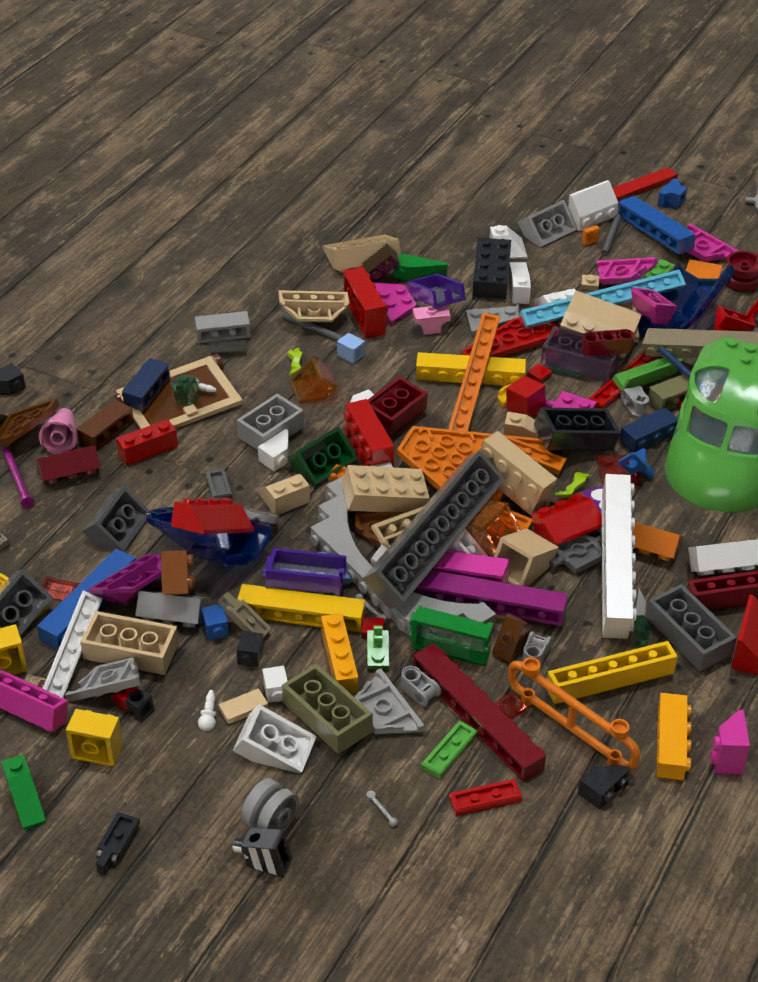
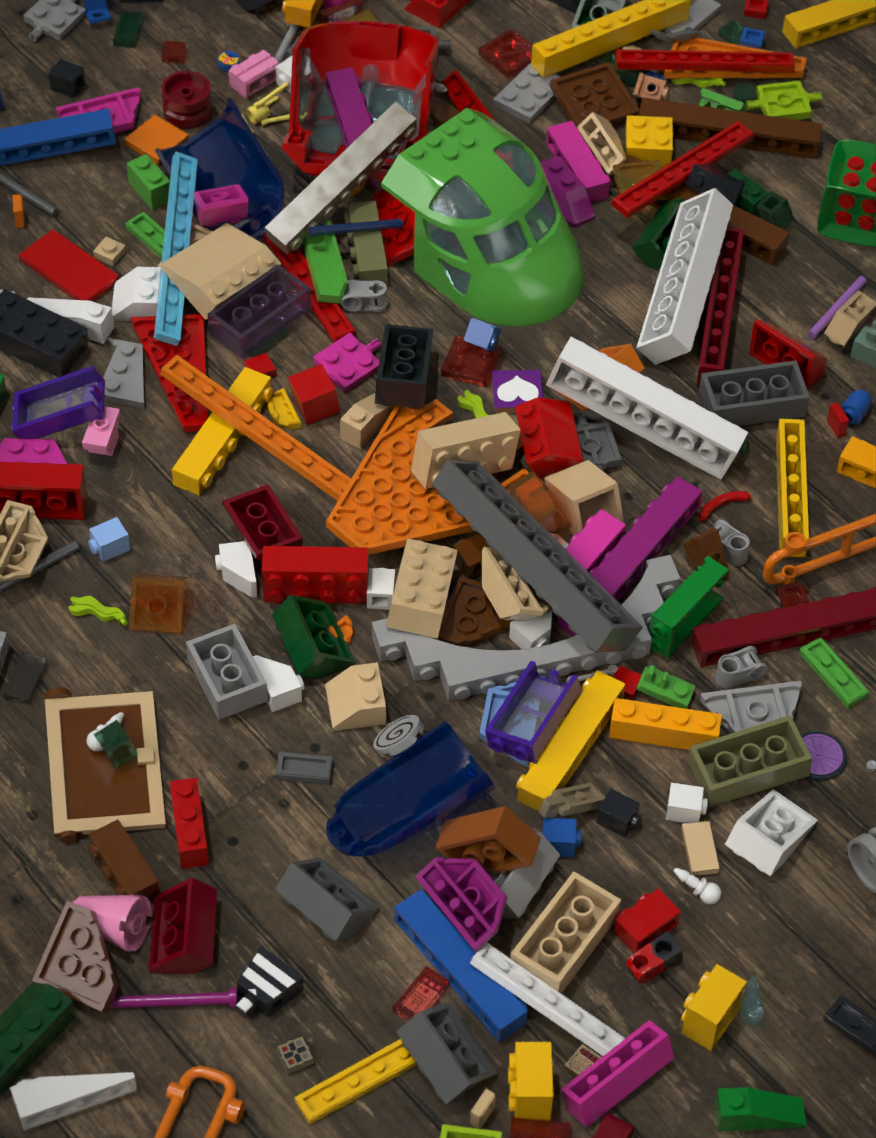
camera: 70 degrees left, 10 degrees up
light grey wing [64,657,140,702] -> none
dark blue brick [122,358,170,412] -> none
red slope [171,498,254,534] -> none
dark red beam [581,329,634,356] -> none
dark pink wing [596,257,658,285] -> none
dark blue brick [619,407,678,453] -> none
none -> red tile [18,229,119,302]
none -> black brick [48,59,86,98]
none -> black torso [234,946,304,1018]
none -> red brick [614,888,681,953]
none -> red piece [698,491,752,522]
none -> clear light blue bar [740,975,764,1025]
none -> medium lavender wheel [801,731,847,780]
none -> red tile [826,403,849,438]
none -> blue brick [841,390,872,425]

